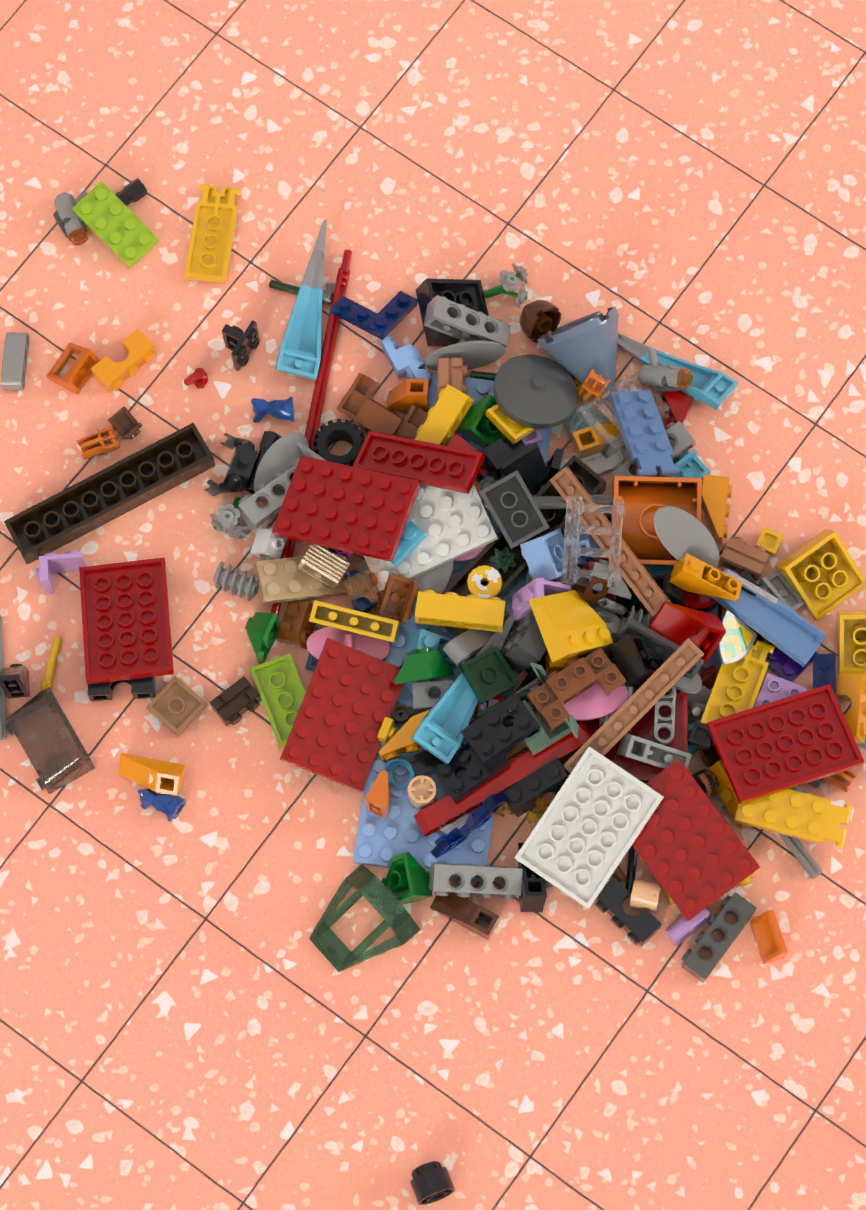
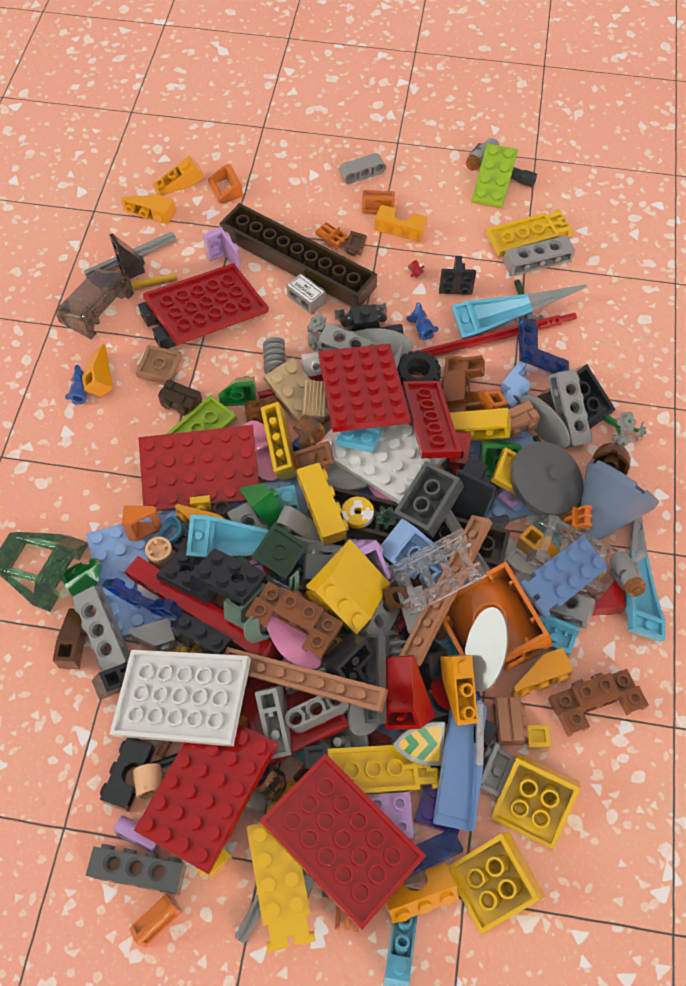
camera: 60 degrees right, 10 degrees down
light grey piece [597,598,629,615] -> none
none -> light grey slope [129,617,178,652]
none -> brick [286,274,326,315]
none -> light grey brick [503,236,575,277]
none -> dark orange bracket [548,669,649,737]

